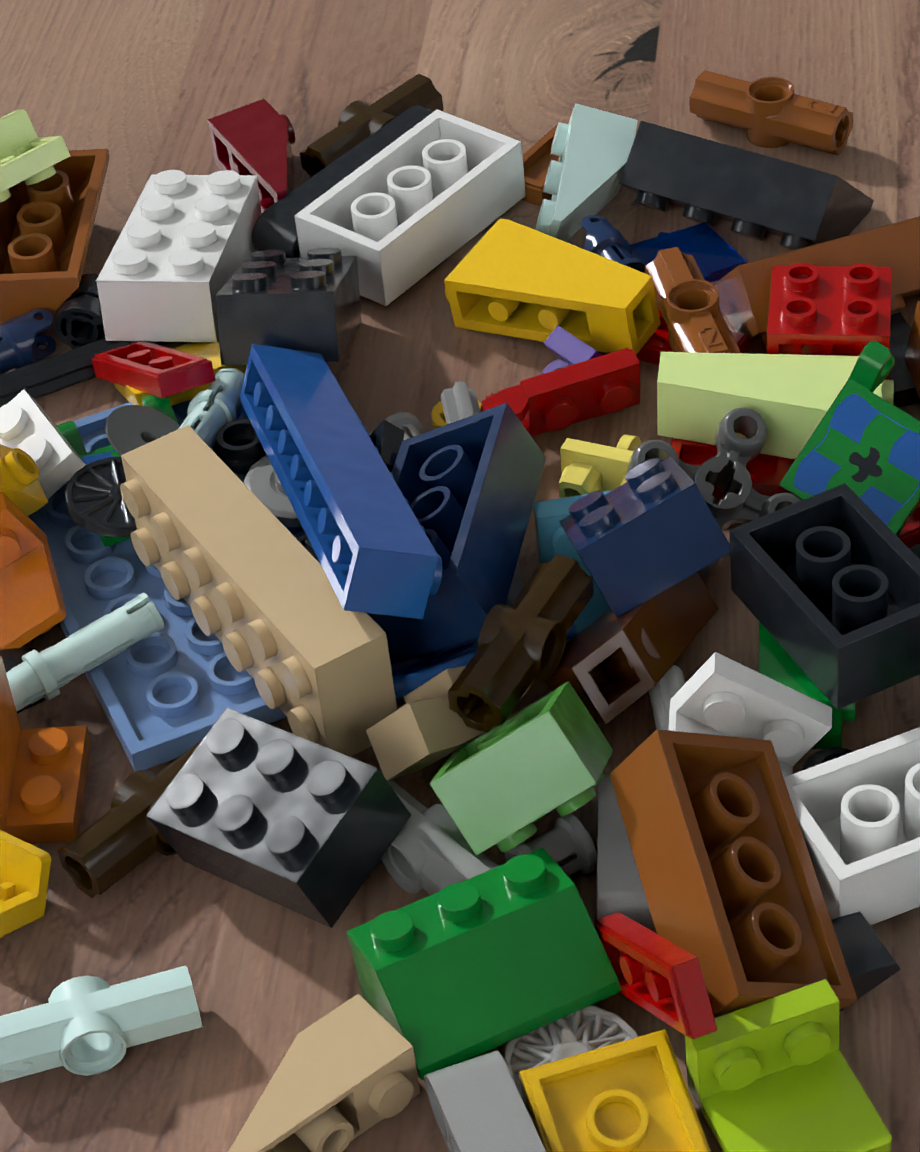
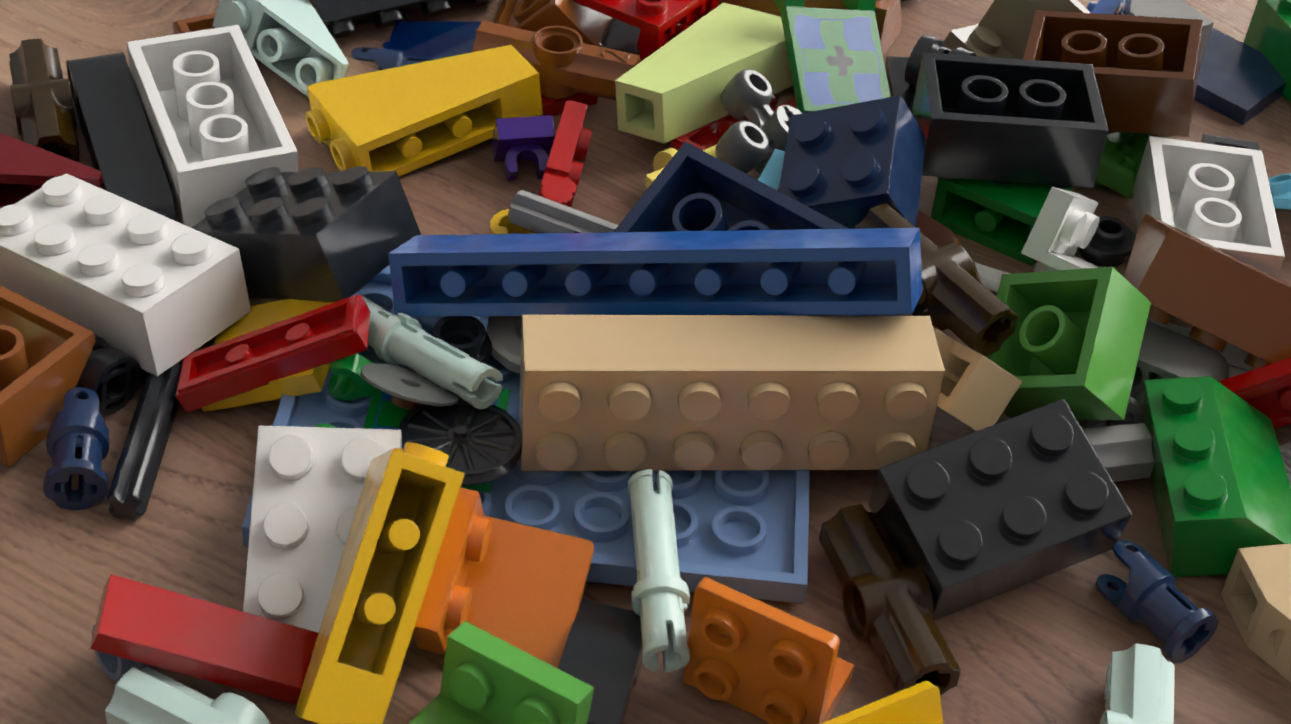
camera: 70 degrees left, 0 degrees up
none -> dark blue piece [1095,540,1219,663]

